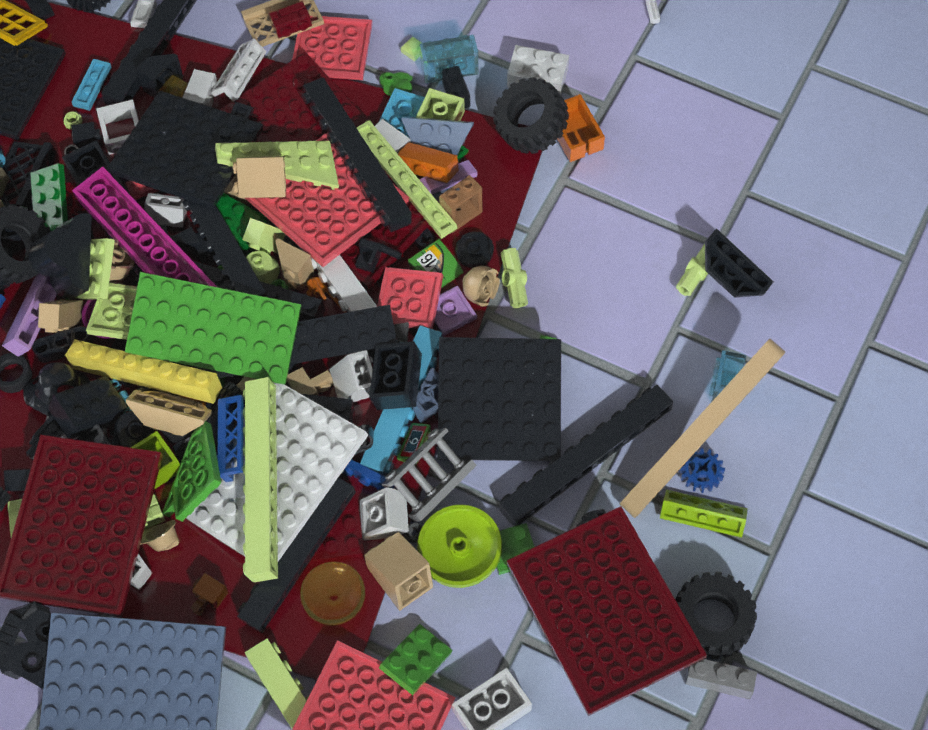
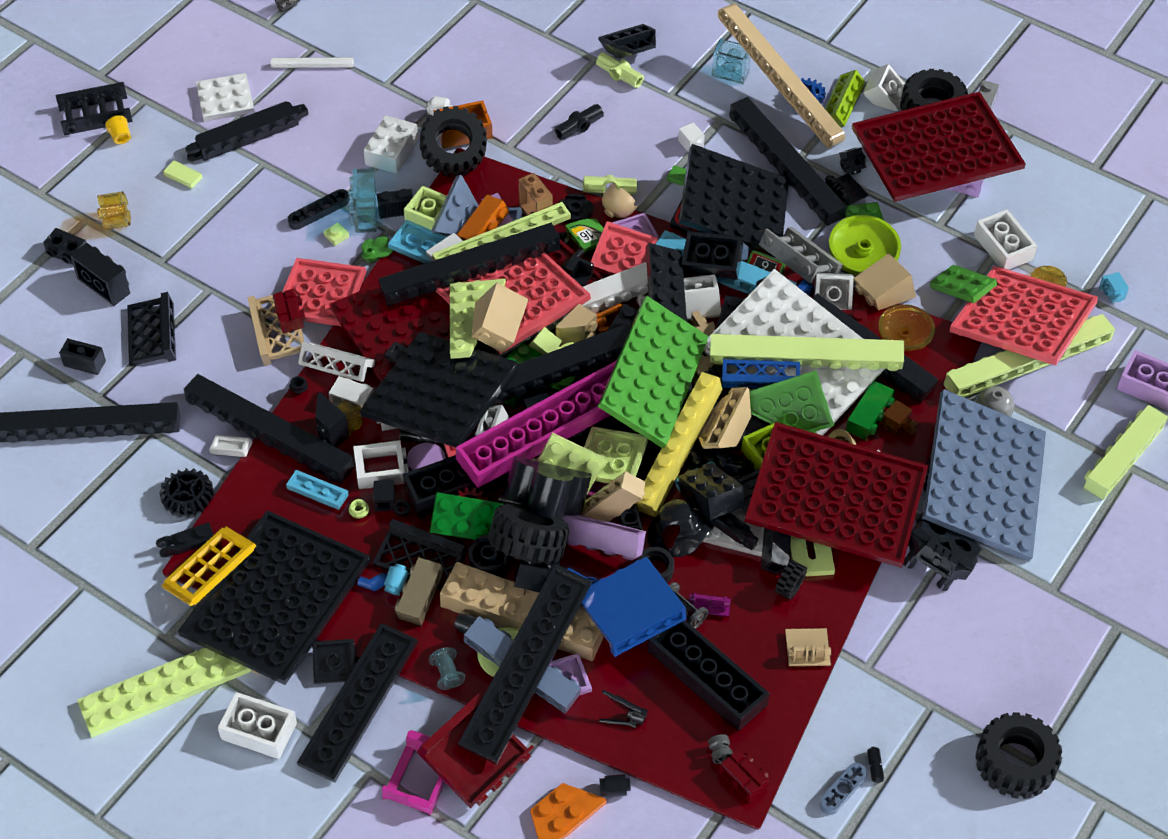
camera: 85 degrees left, 10 degrees down
none -> black beam [288,189,350,230]
none -> black plate [289,376,308,394]
none -> white head [427,96,453,116]
none -> black piece [554,104,604,140]
none -> white brick [678,122,705,153]
none -> black hinge [825,173,869,206]
none -> green brick [846,381,895,441]
none -> white slope [863,64,905,111]
none -> light grey cylinder [976,386,1014,417]

